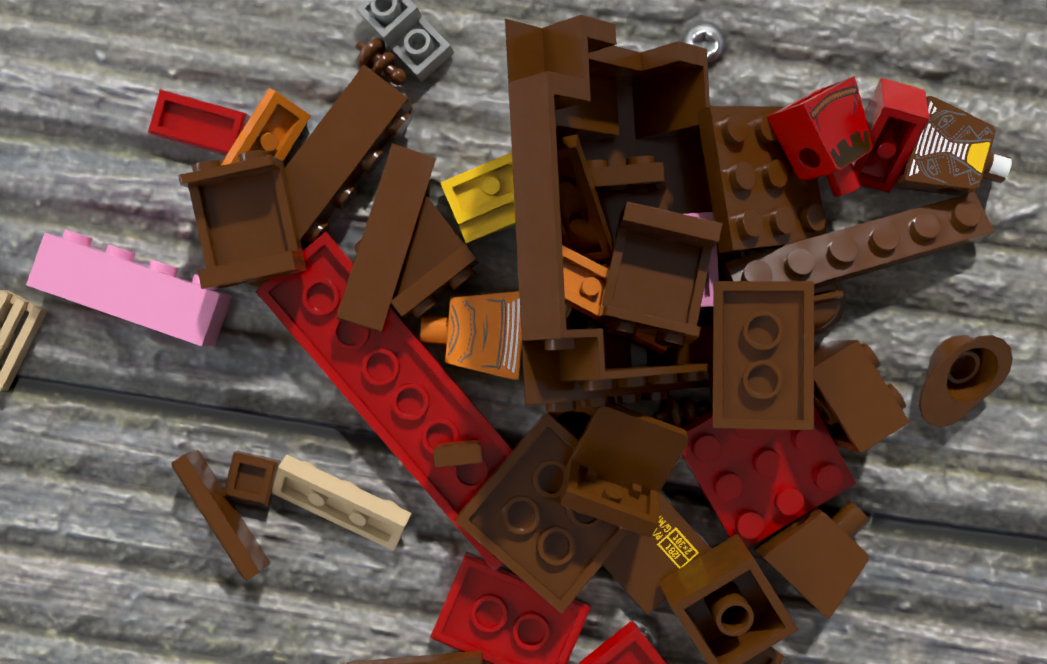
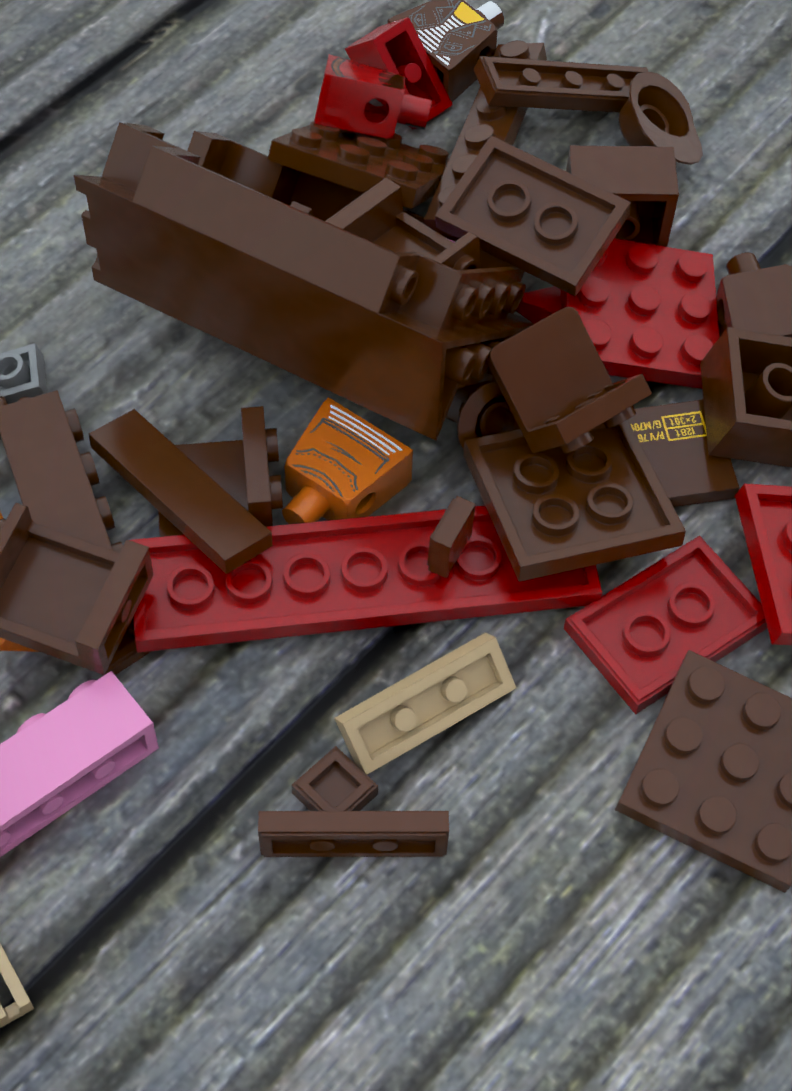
camera: 55 degrees left, 30 degrees down
yellow plate [440,152,516,245] -> none
none -> reddish brown tile [473,56,648,113]

